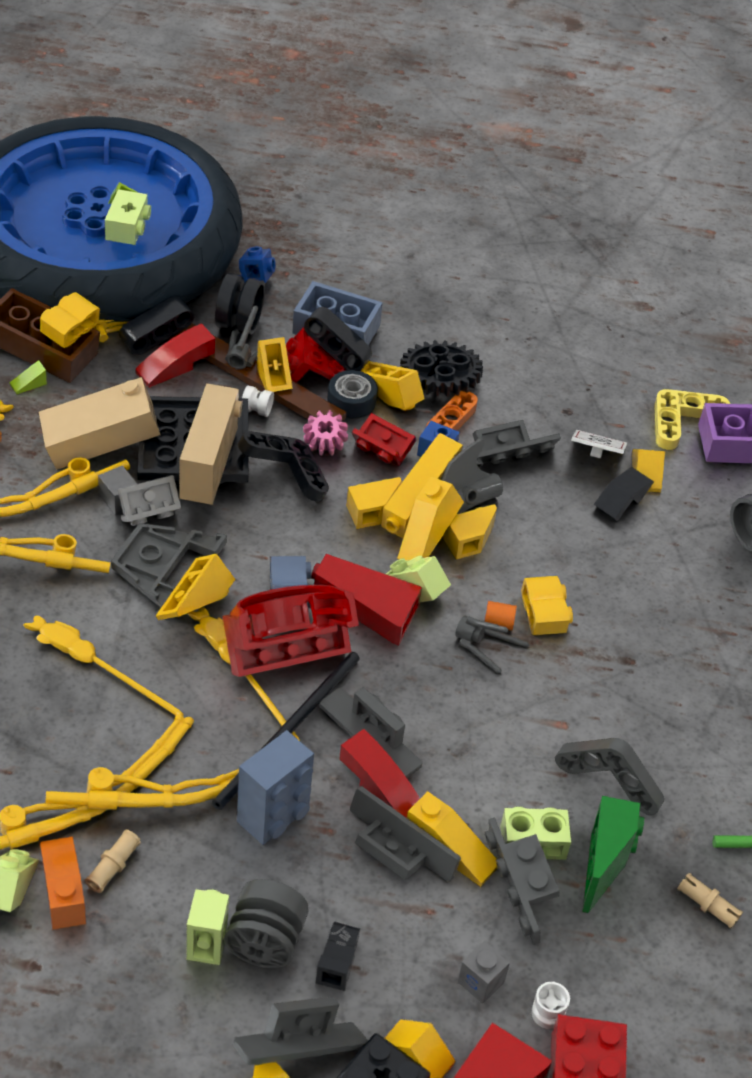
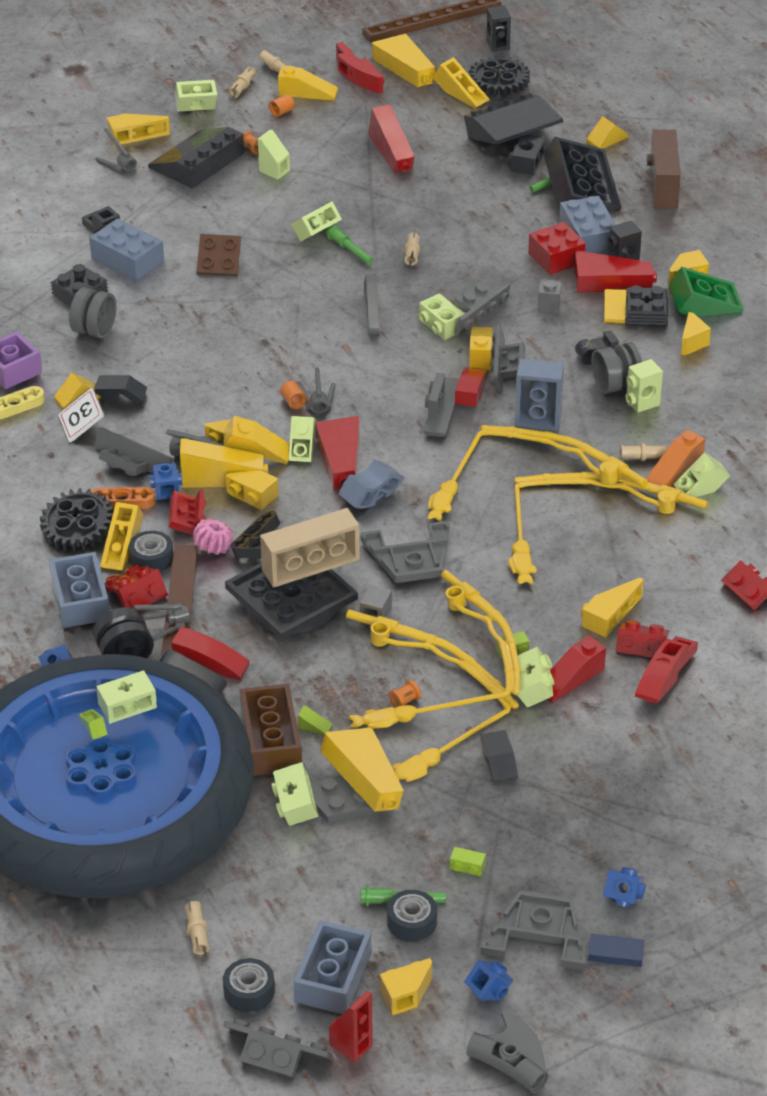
camera: 120 degrees left, 5 degrees down
tan brick [39,377,160,470] -> none
yellow brick [40,292,100,348] -> none
light grey bracket [117,475,181,526] -> none
yellow slope [155,553,235,620] -> none
black piece [212,652,360,810] -> none
red piece [222,585,359,677] -> none
dark grey bracket [233,996,368,1065] -> none
white wheel [242,385,274,417] -> none
yellow slope [257,337,293,392] -> none
black beam [304,307,372,371] -> none
yellow brick [521,576,573,635] -> none
white wheel [531,982,570,1029] -> none
green slope [582,796,644,913] -> none

